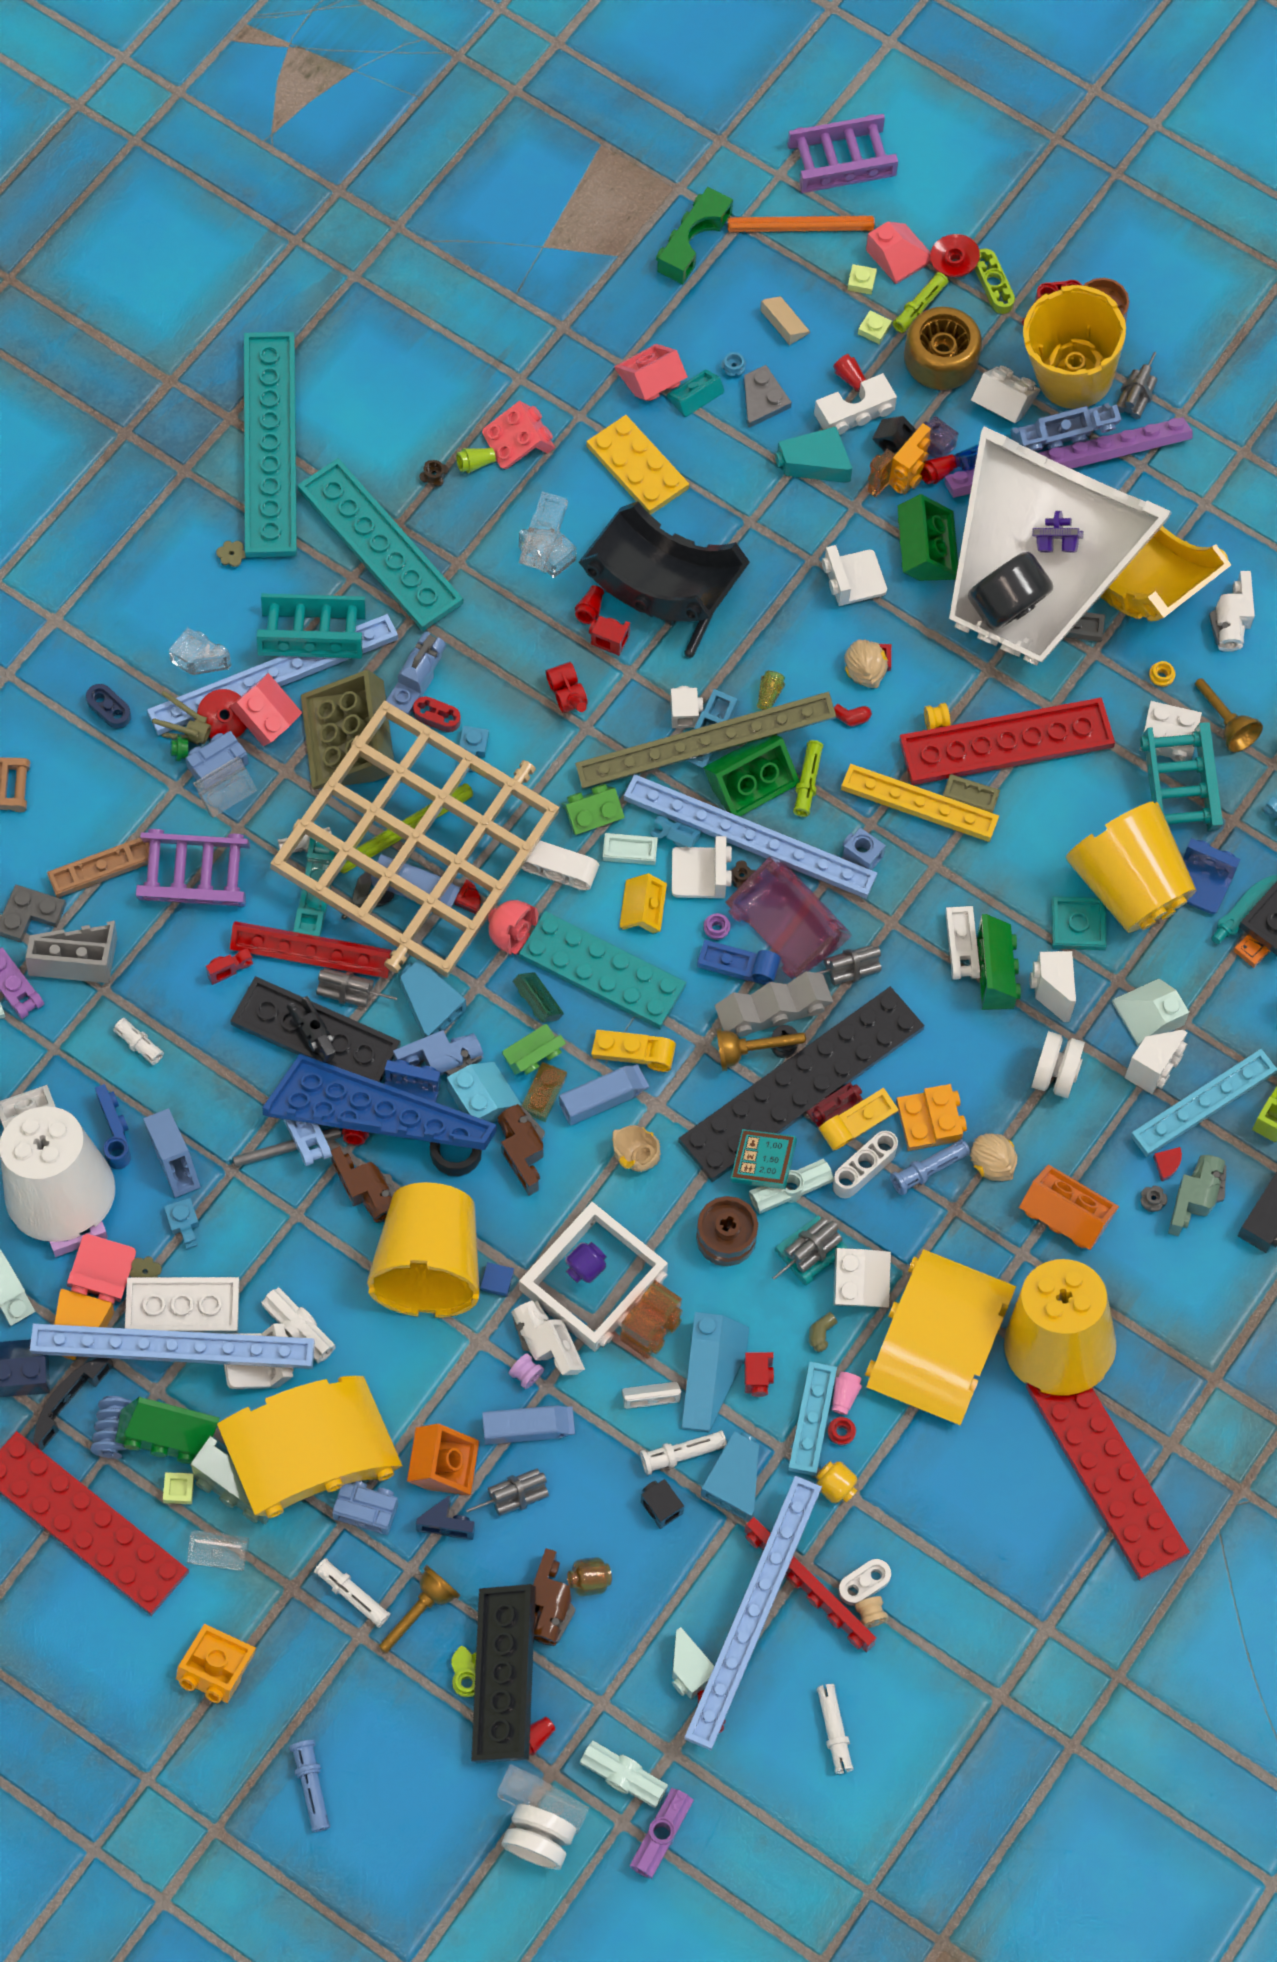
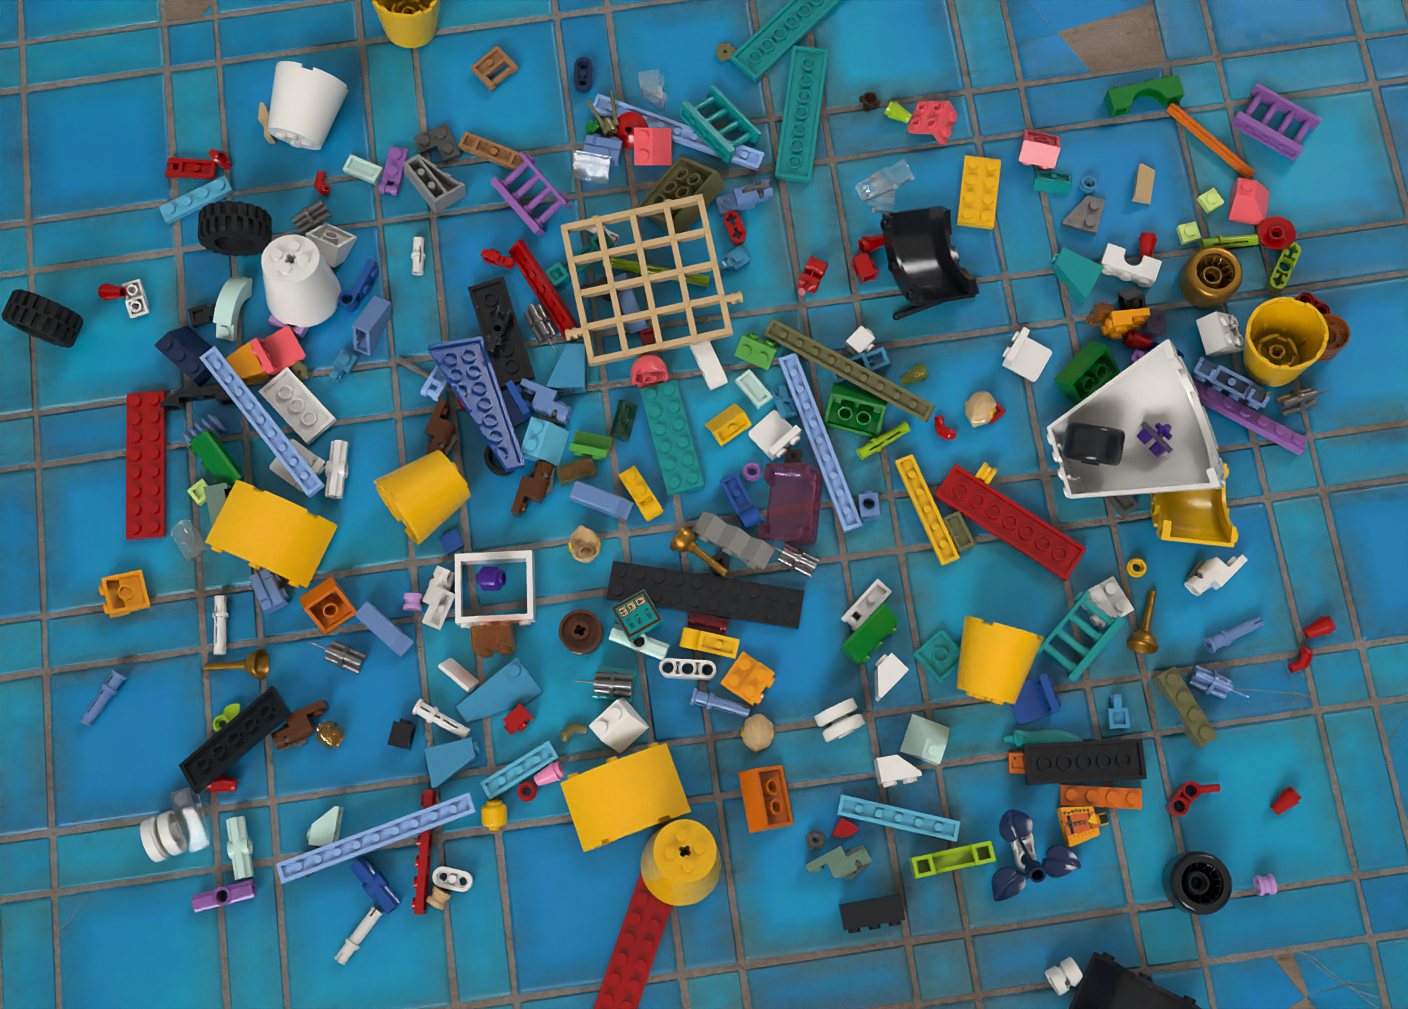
camera: 55 degrees right, 10 degrees up
dark blue slope [416,1496,475,1540] -> none
none -> blue piece [349,856,402,914]

